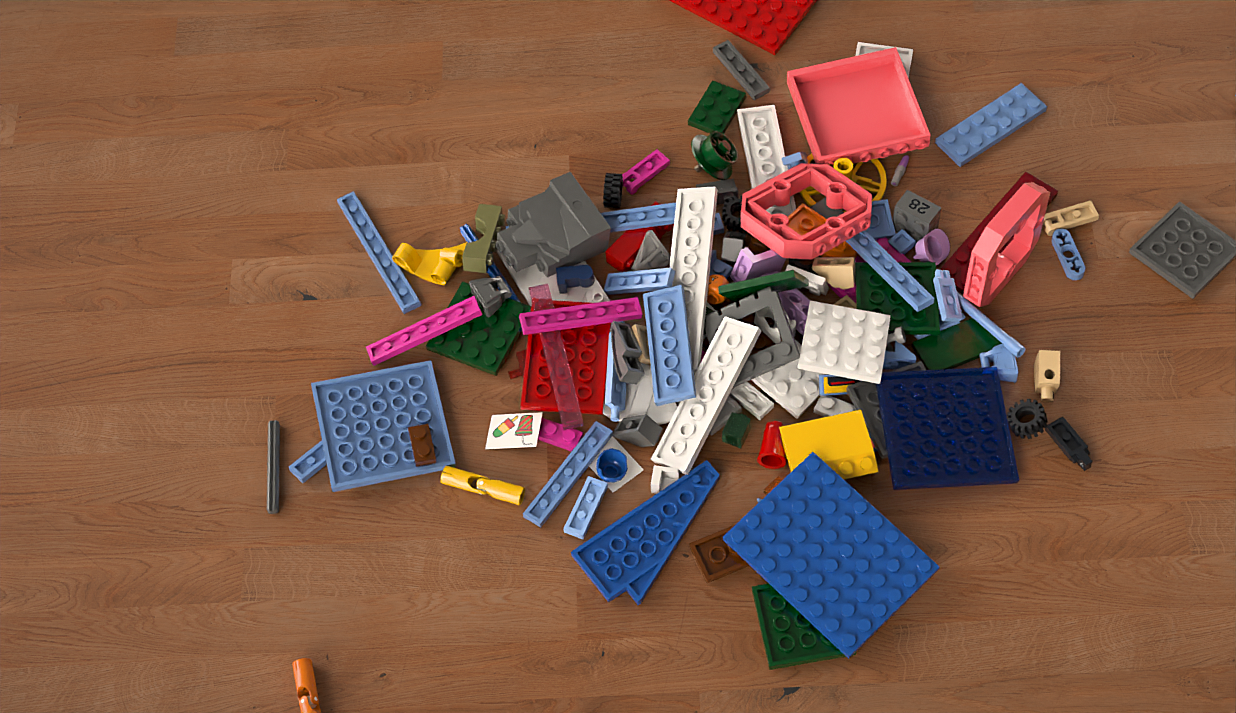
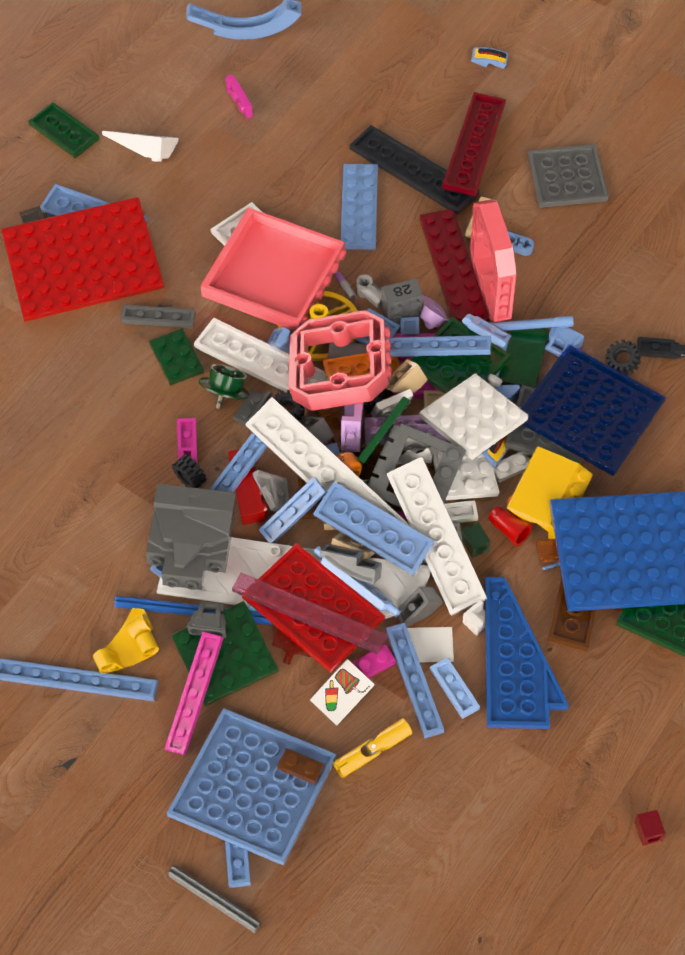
camera: 55 degrees left, 0 degrees up
olive arch [462,204,505,273] -> none
dark pink plate [519,297,642,335] -> none
dark blue leg [556,265,595,294] -> none
blue hair [596,448,628,483] -> none
tan torso [1034,350,1060,402] -> none
none -> black plate [350,125,479,215]
none -> light grey piece [357,274,382,309]
none -> dark red plate [442,92,506,196]

